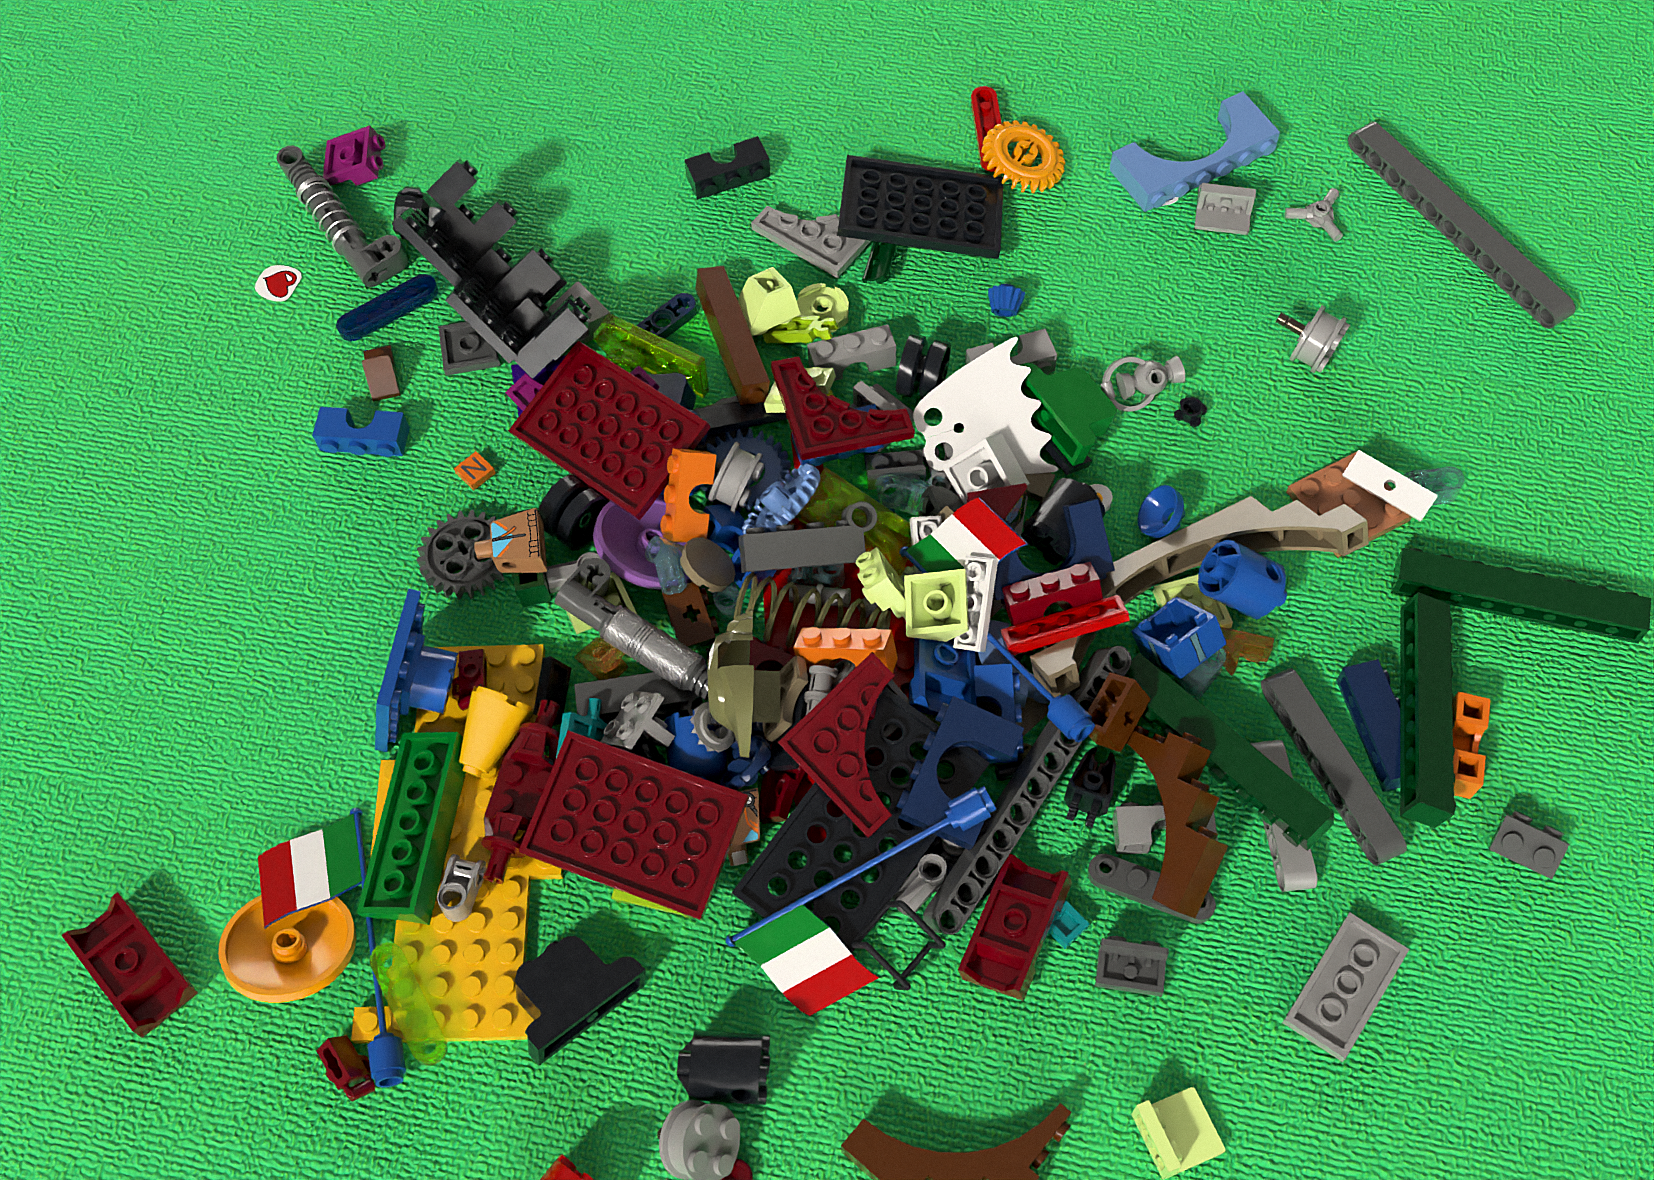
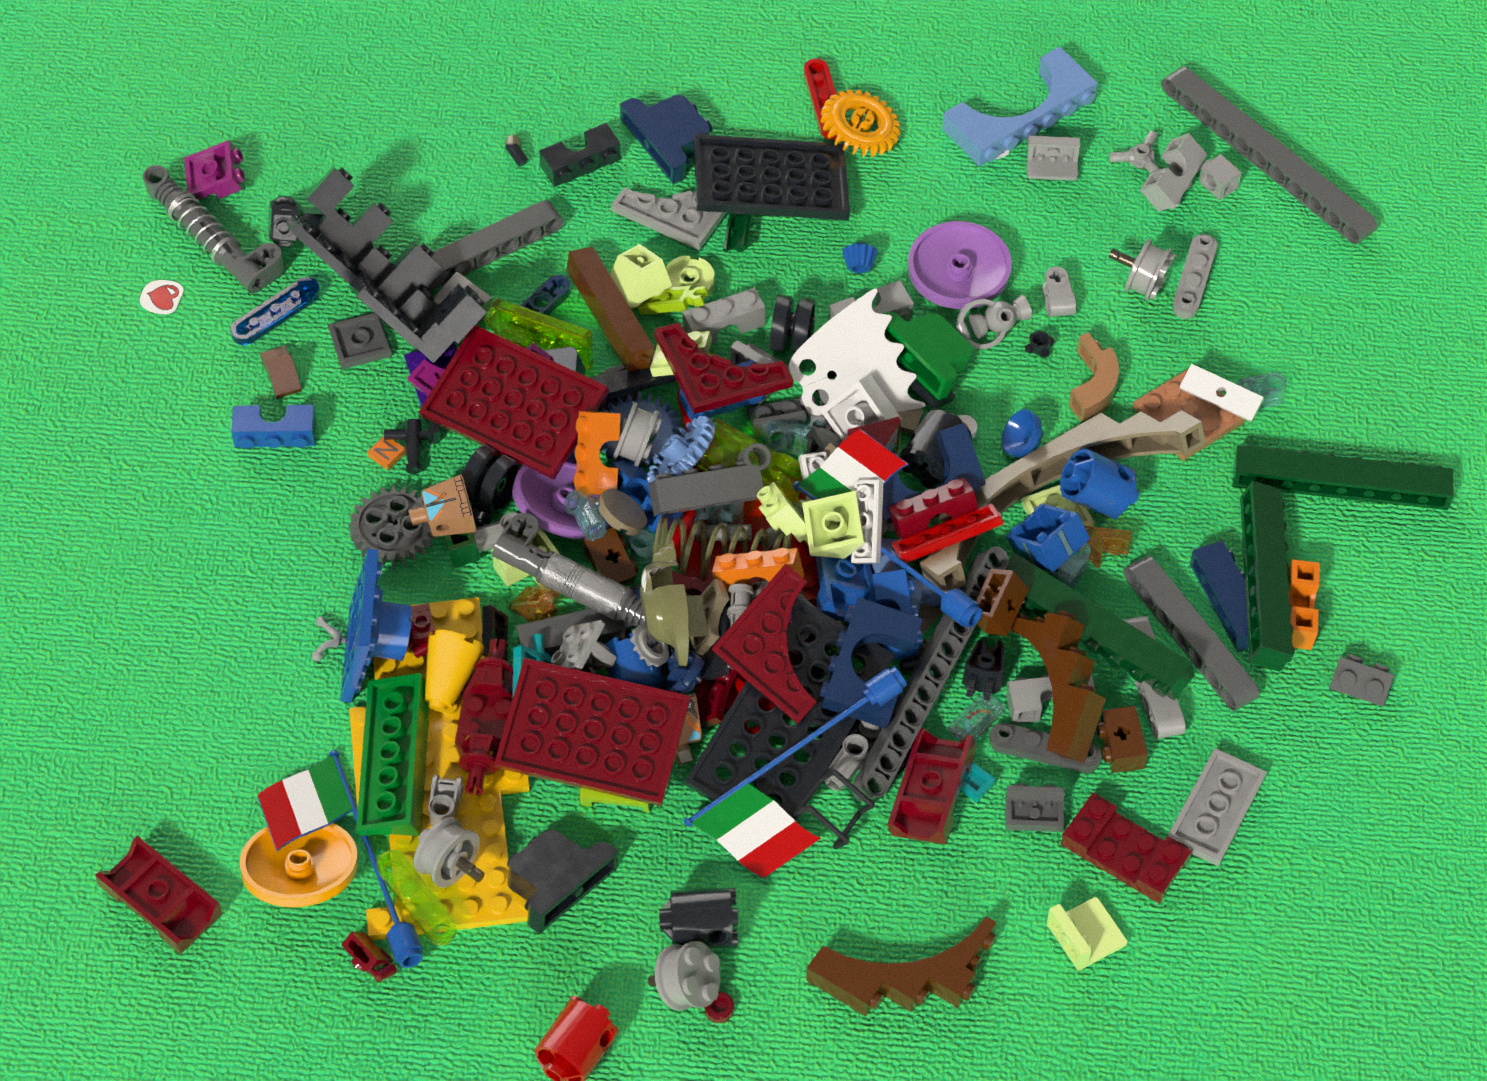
camera: 10 degrees left, 5 degrees down
none -> light grey piece [312,616,345,661]
none -> black piece [384,419,441,474]
none -> light grey wheel [414,817,485,888]
none -> dark grey beam [432,200,564,289]
none -> black plate [471,504,491,527]
none -> black arm [505,135,529,167]
none -> dark blue brick [620,95,712,185]
none -> medium lavender dish [908,221,1012,309]
none -> clear light blue tile [948,692,1006,741]
none -> light grey piece [1042,267,1076,317]
none -> dark red piece [1061,793,1192,904]
none -> medium nougat arch [1069,332,1119,423]
none -> reddish brown brick [1096,706,1148,773]
none -> light grey arch [1140,133,1207,212]
none -> light grey plate [1172,234,1217,319]
none -> light grey brick [1199,154,1241,201]

